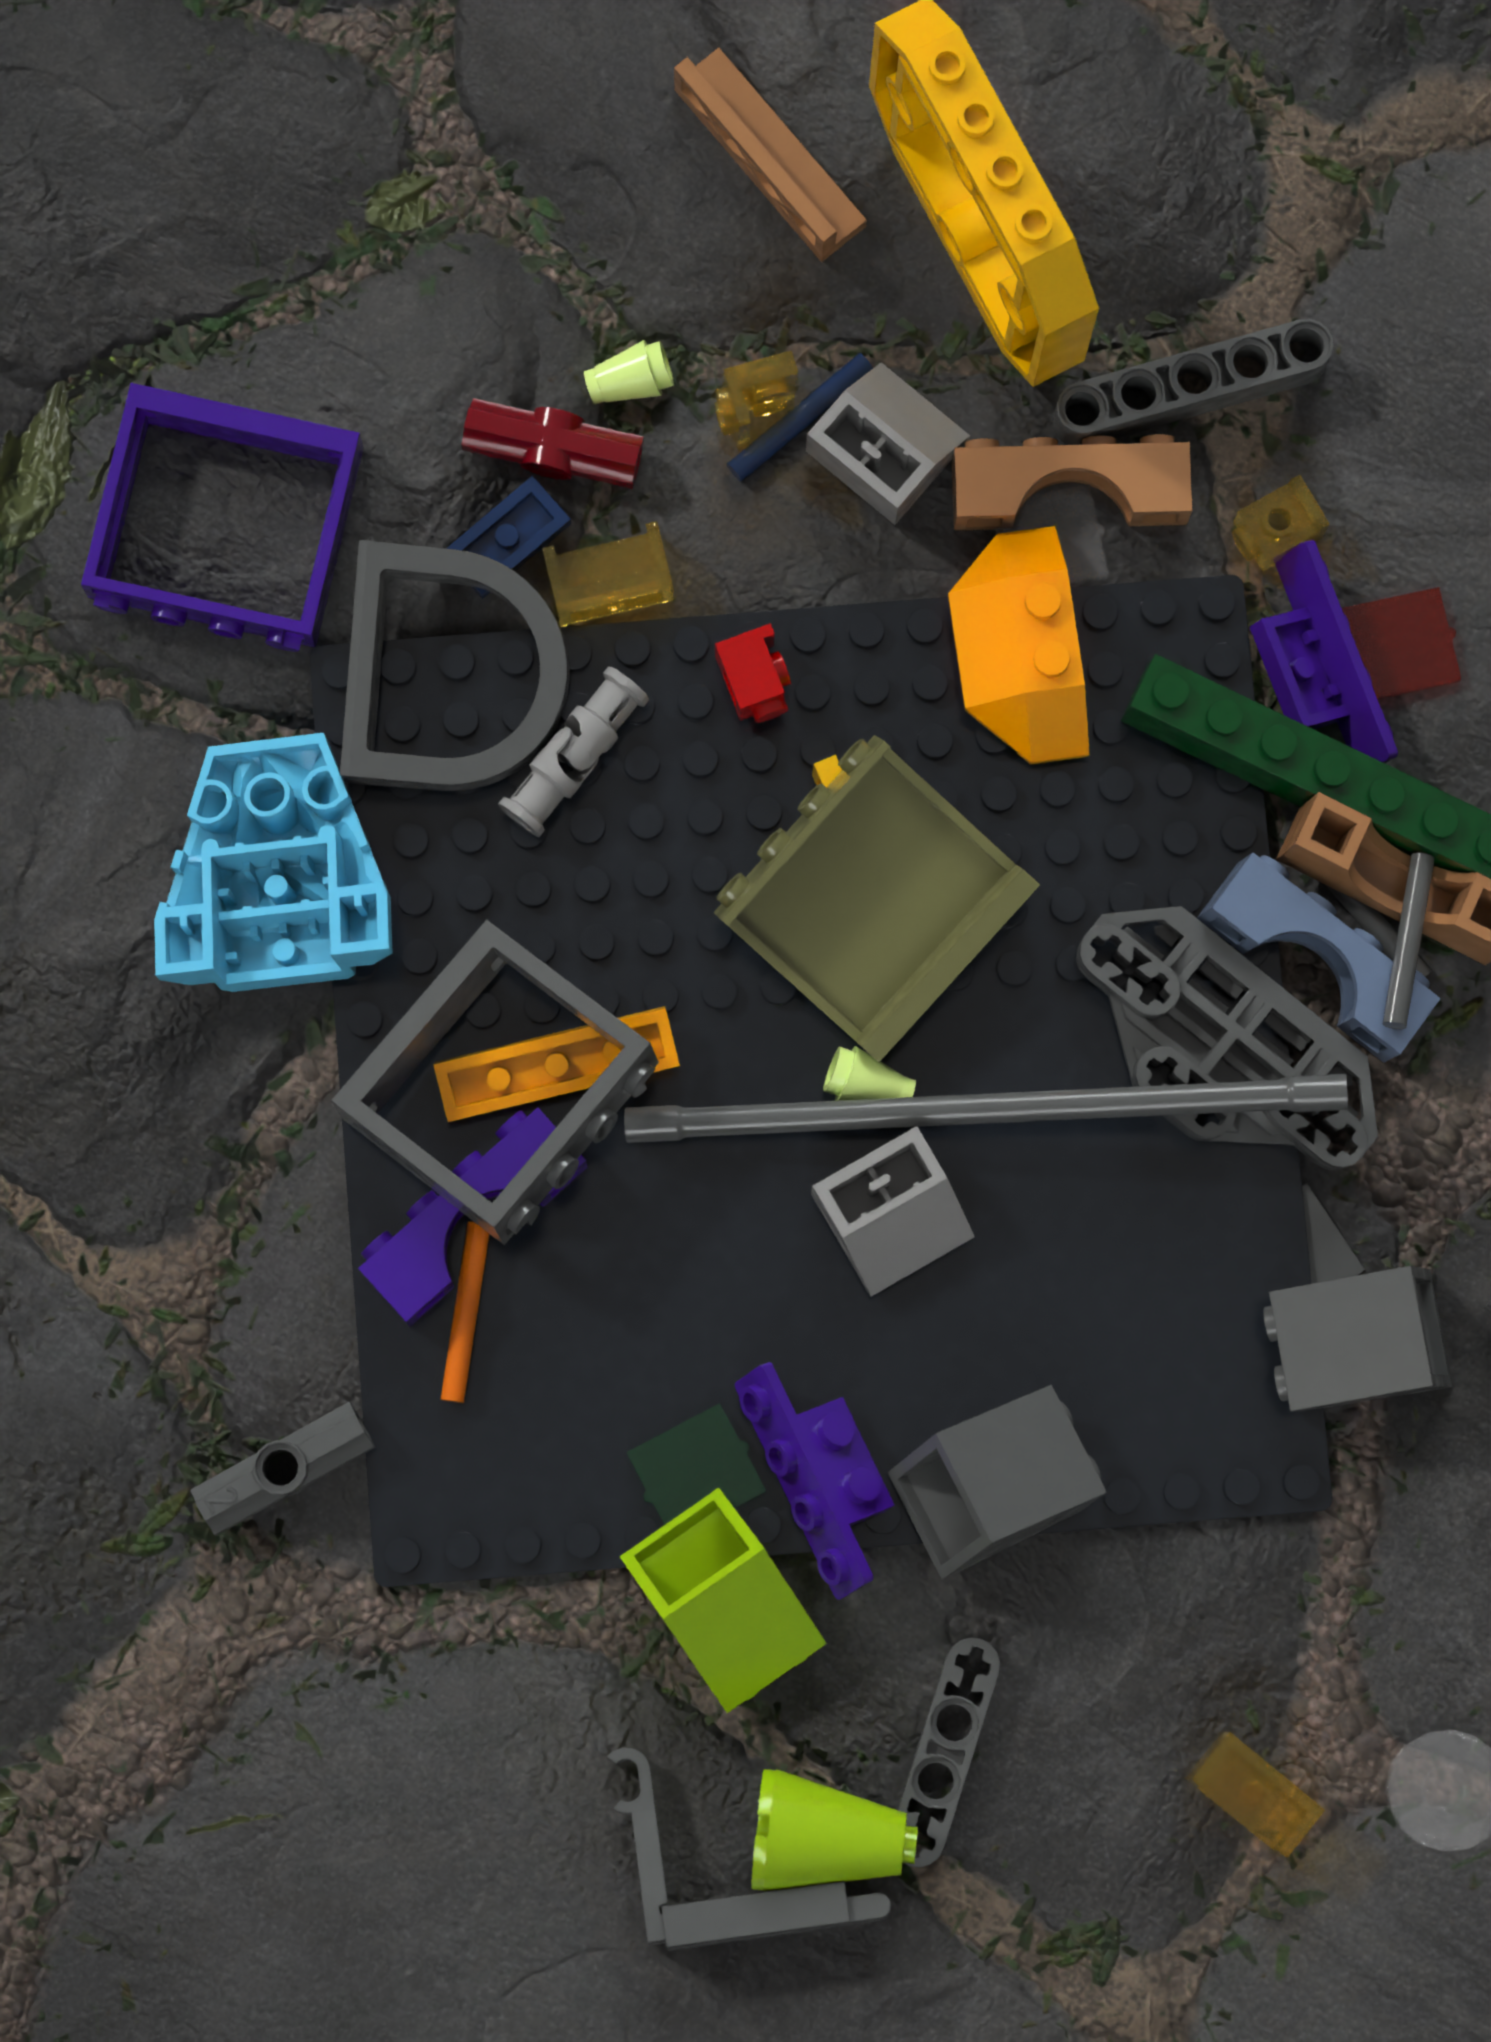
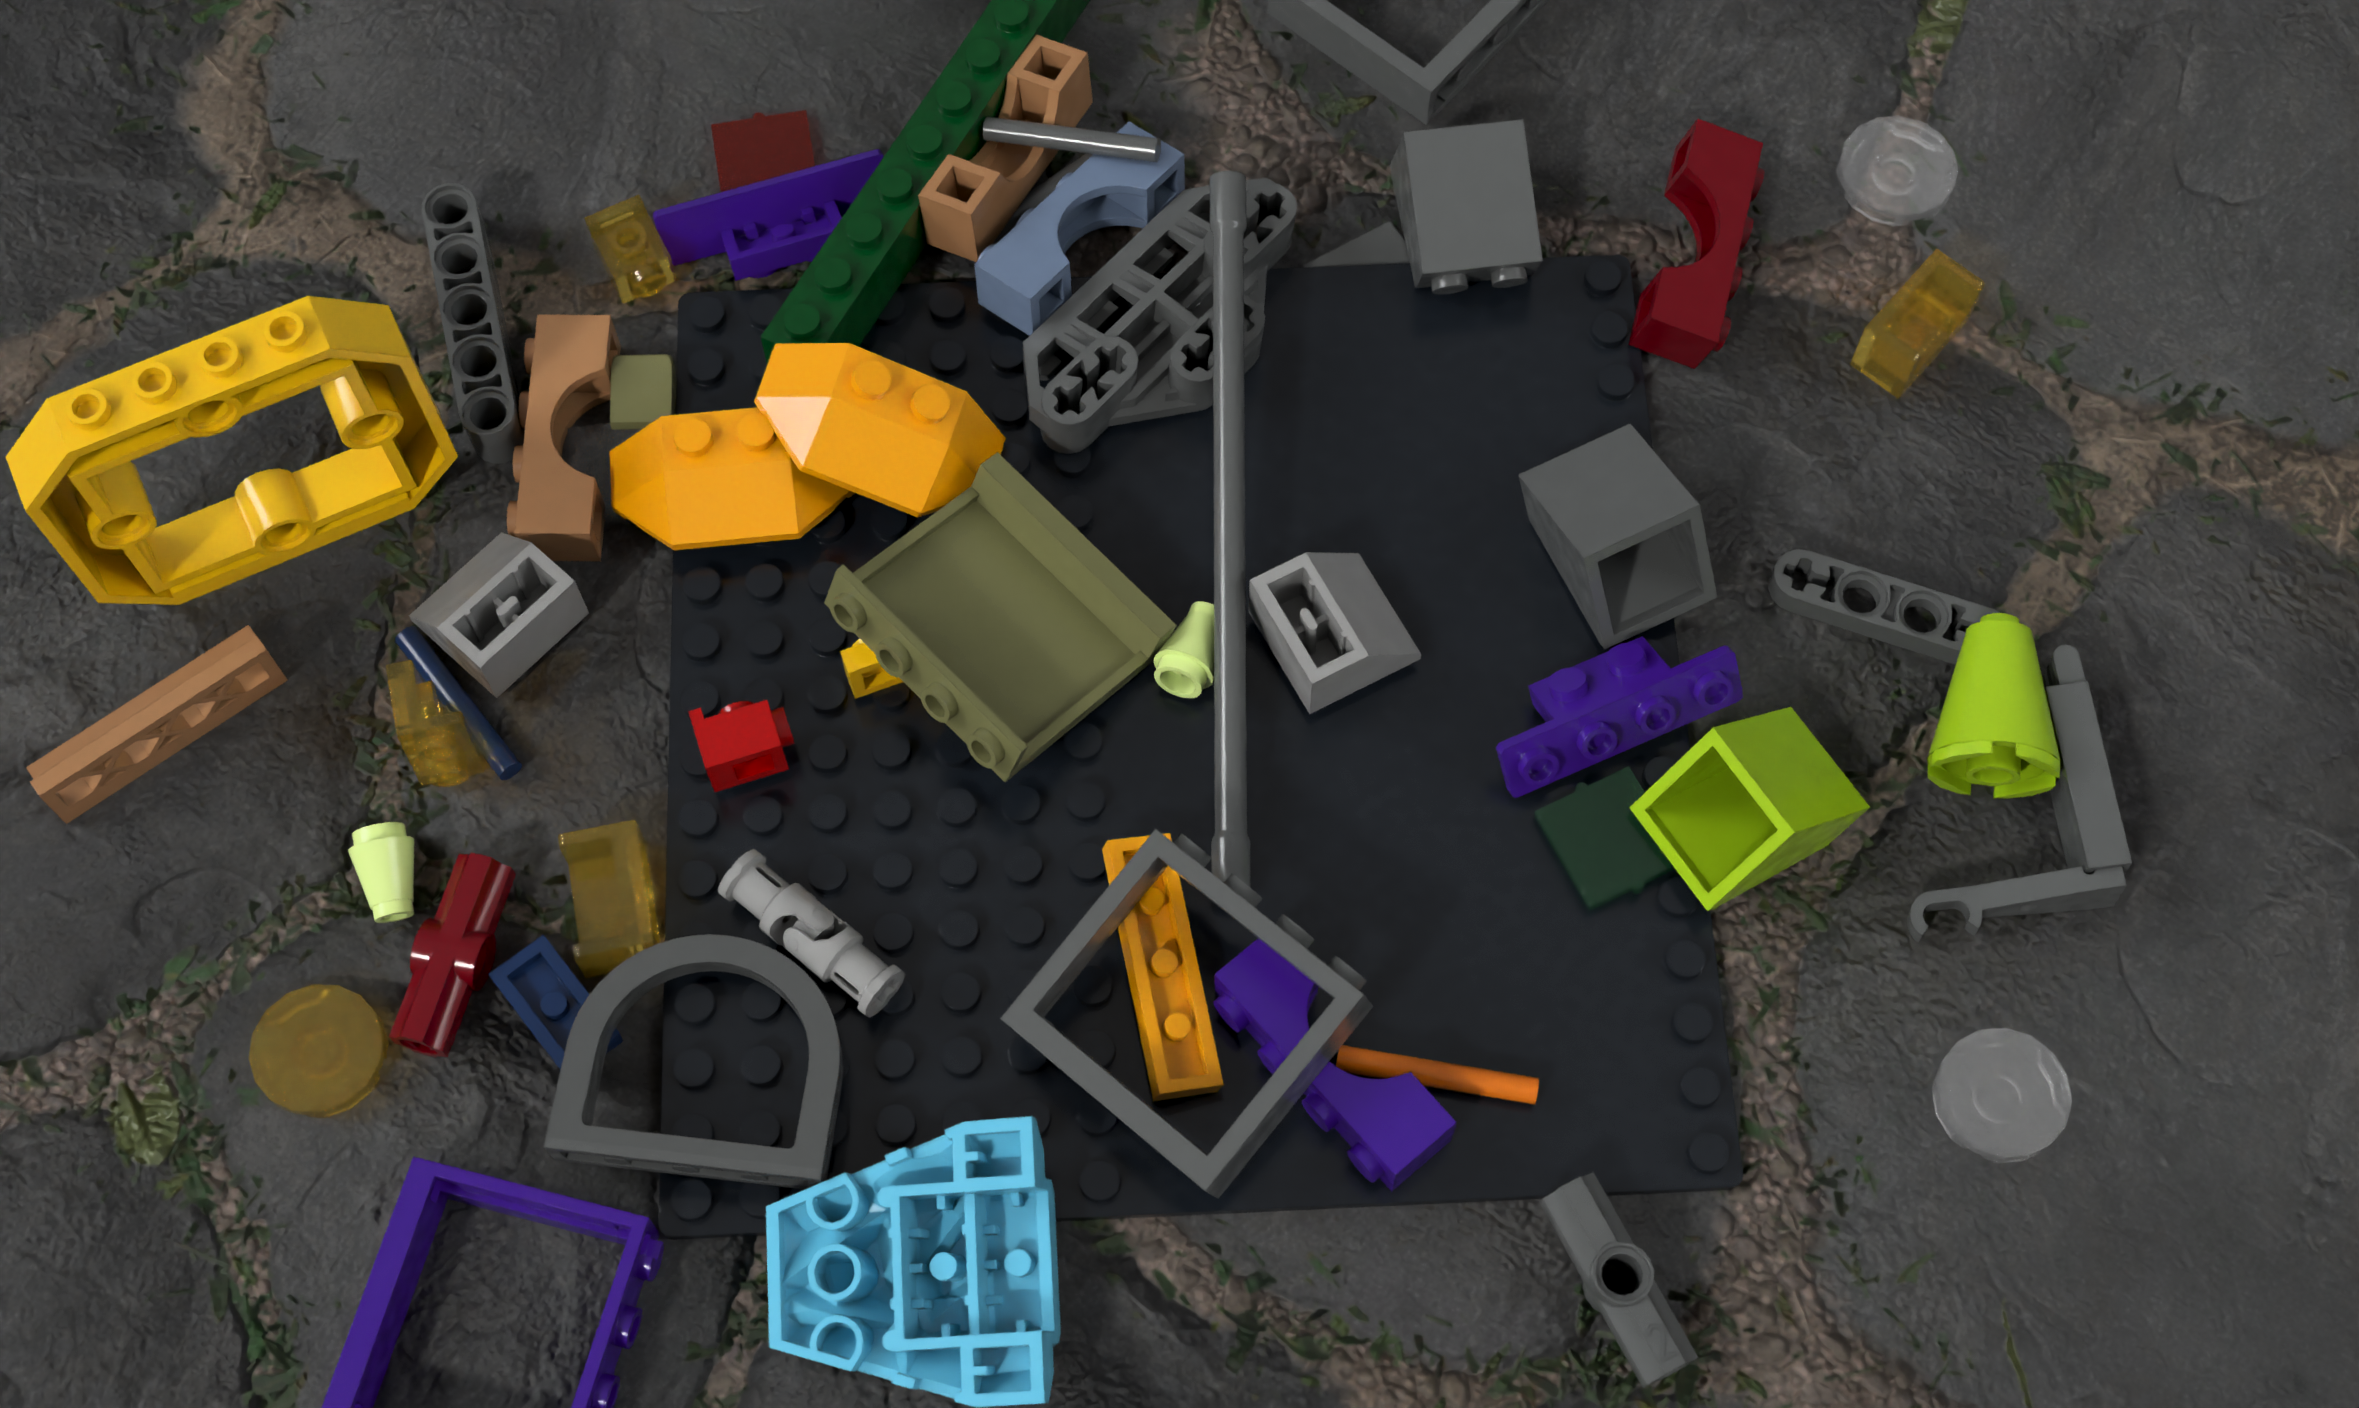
camera: 85 degrees left, 15 degrees down
none -> clear yellow tile [249,984,389,1118]
none -> olive slope [610,354,677,430]
none -> light orange wedge [754,343,1006,518]
none -> dark red arch [1628,118,1765,369]
none -> clear tile [1932,1028,2072,1163]

